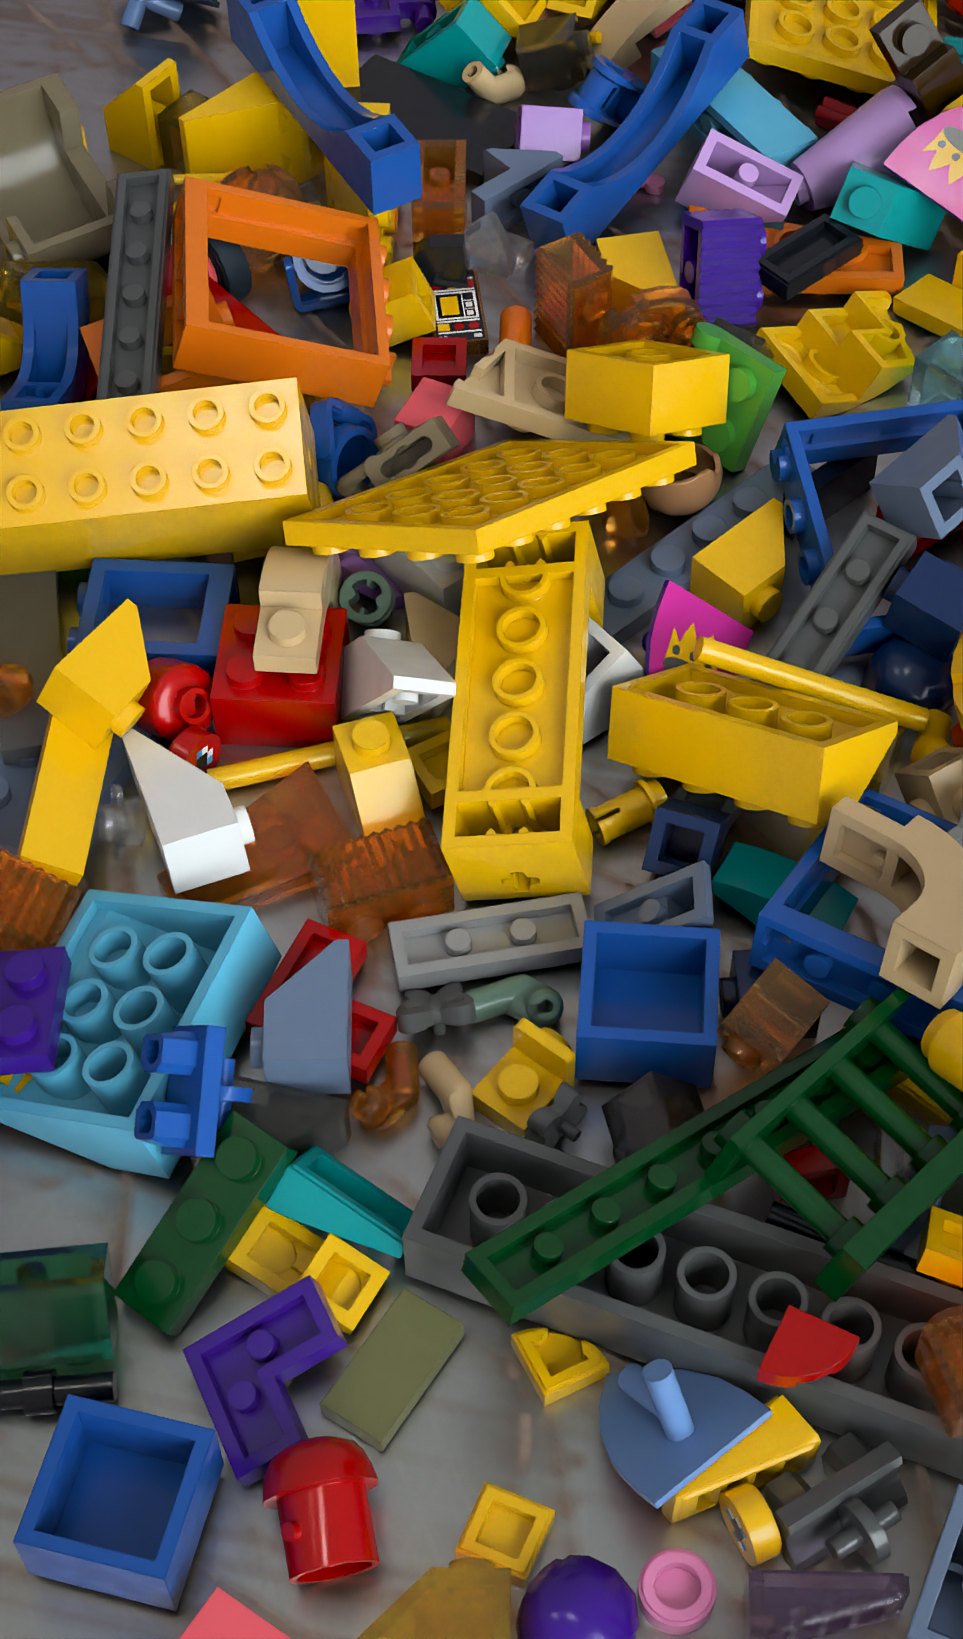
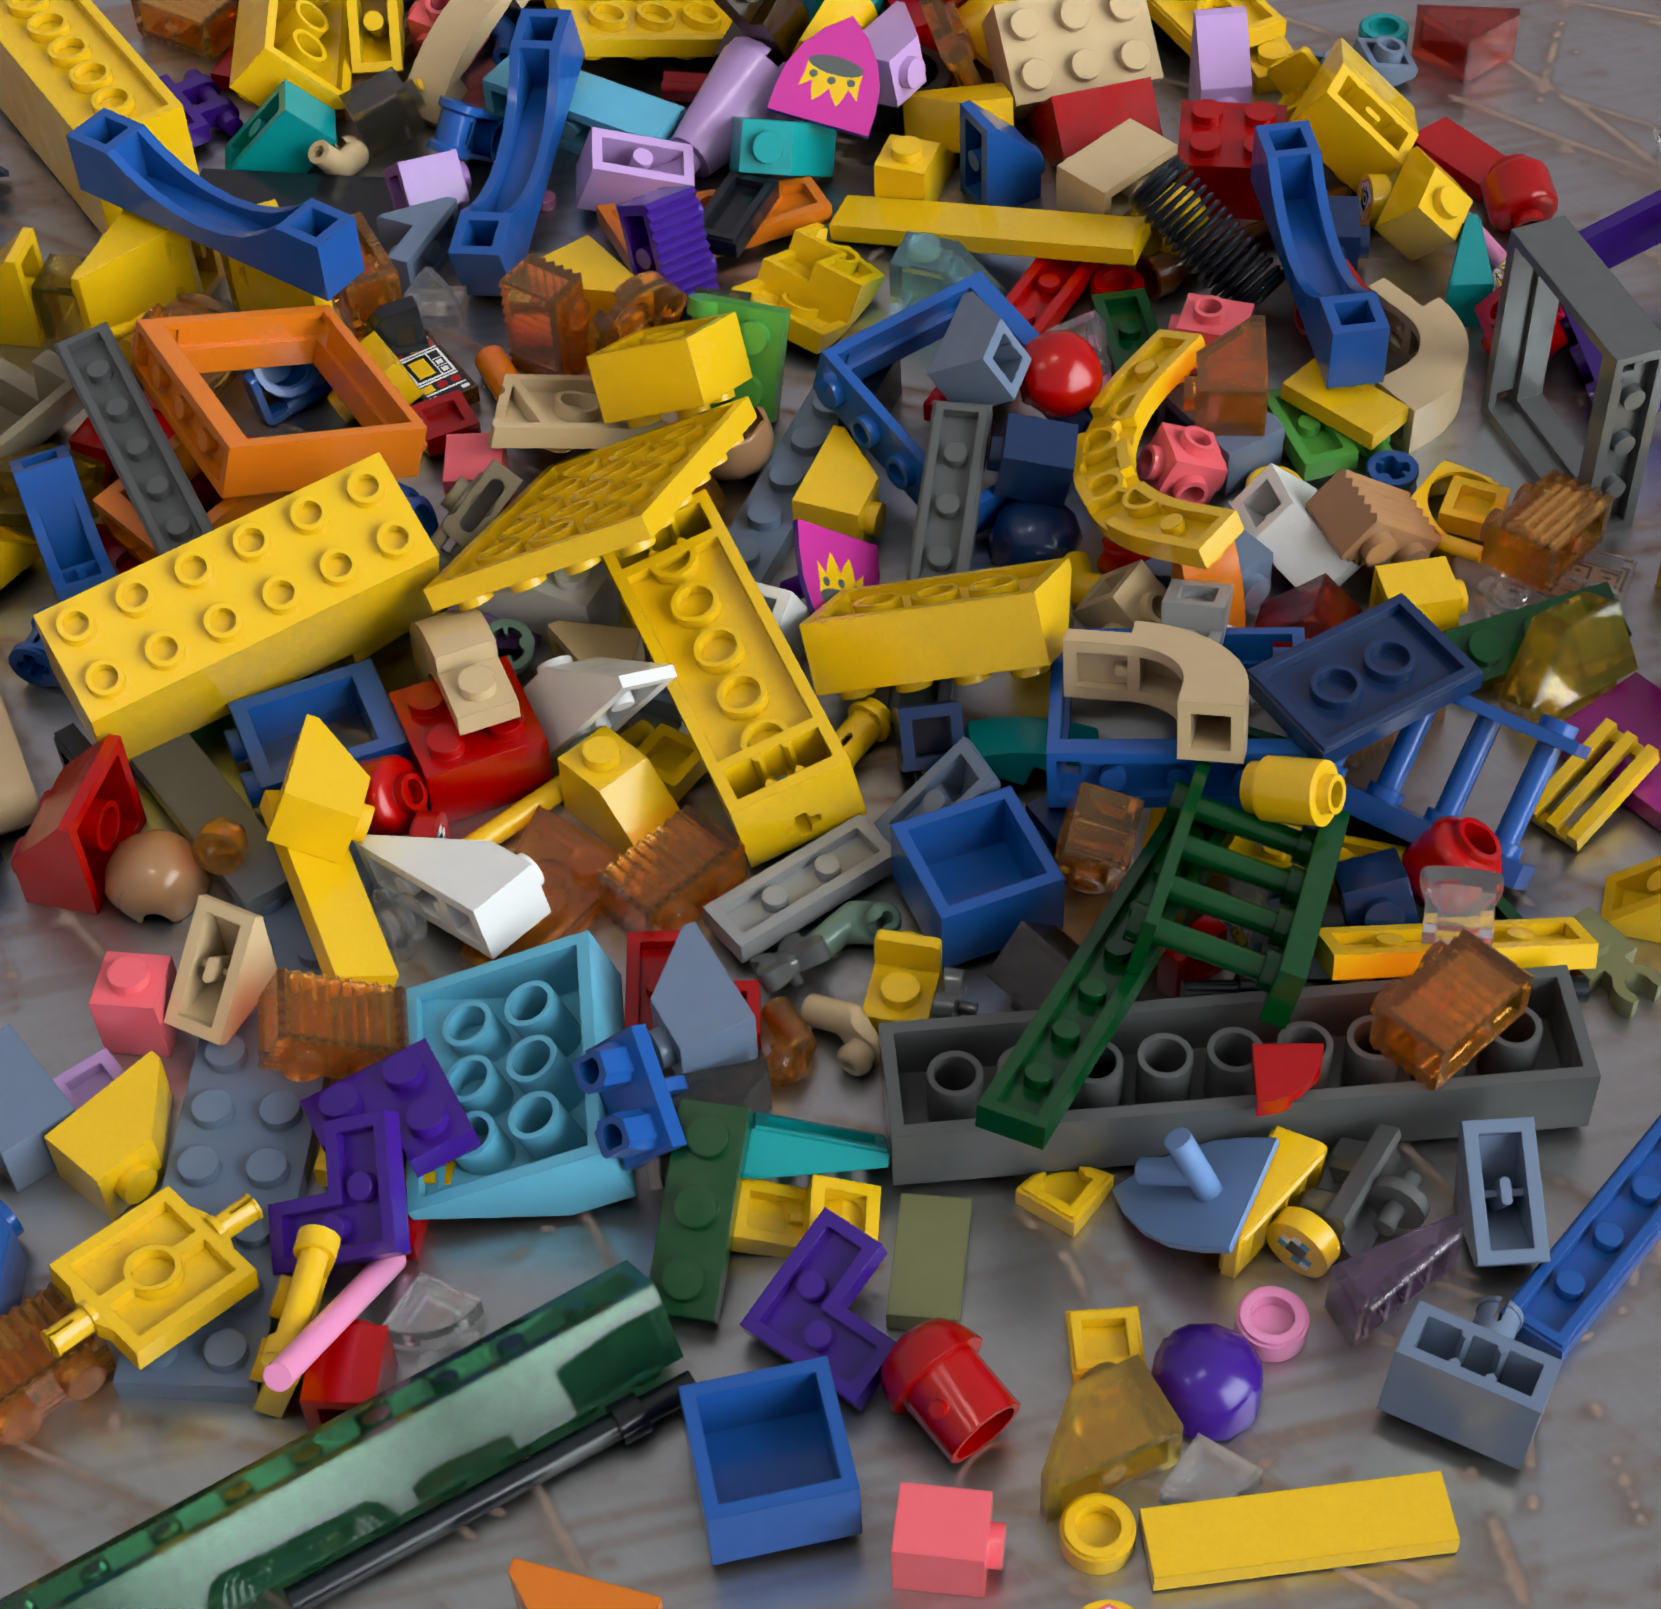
camera: 25 degrees left, 5 degrees down
yellow bar [693,636,929,732] -> none

